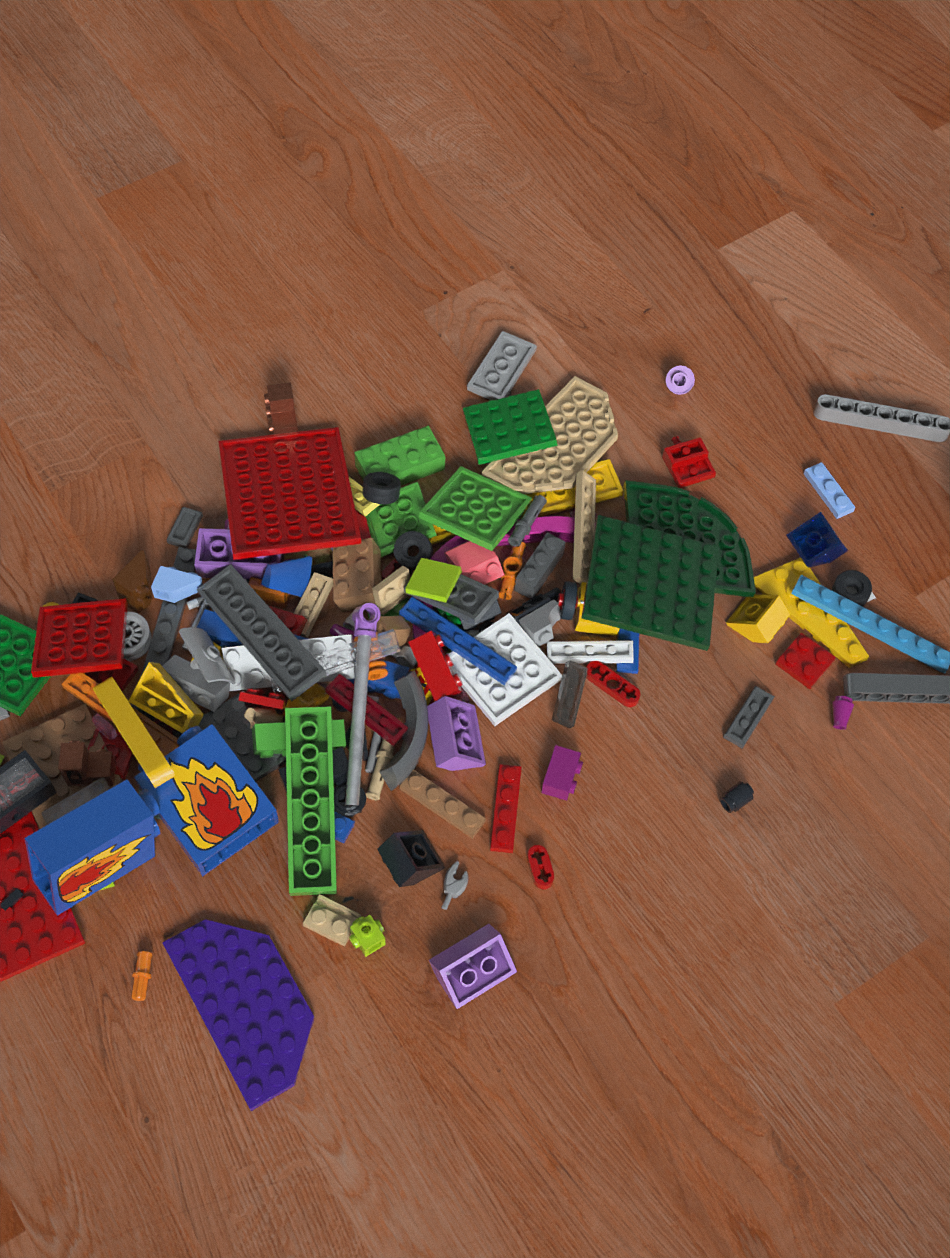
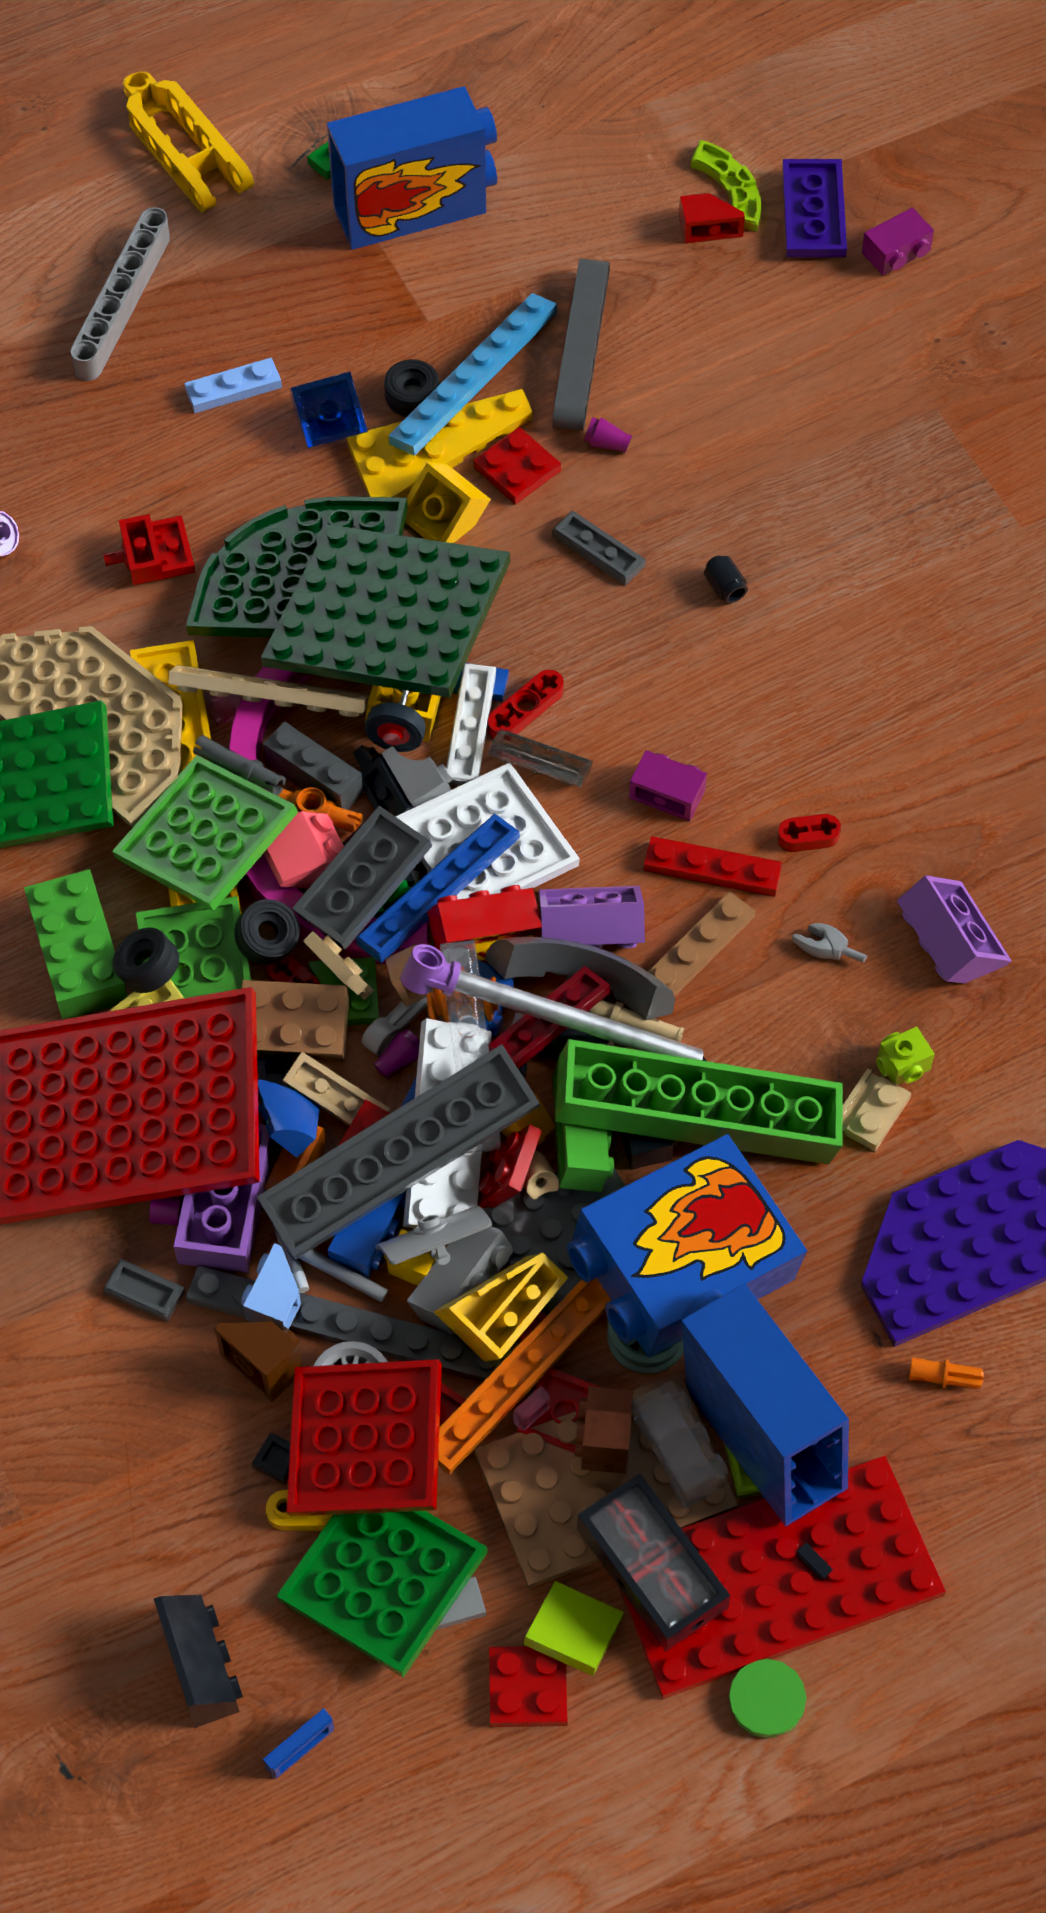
camera: 80 degrees left, 0 degrees up
yellow beam [92,677,176,788] -> none
black slope [377,830,445,887] -> none
lime tile [405,558,462,602] -> none

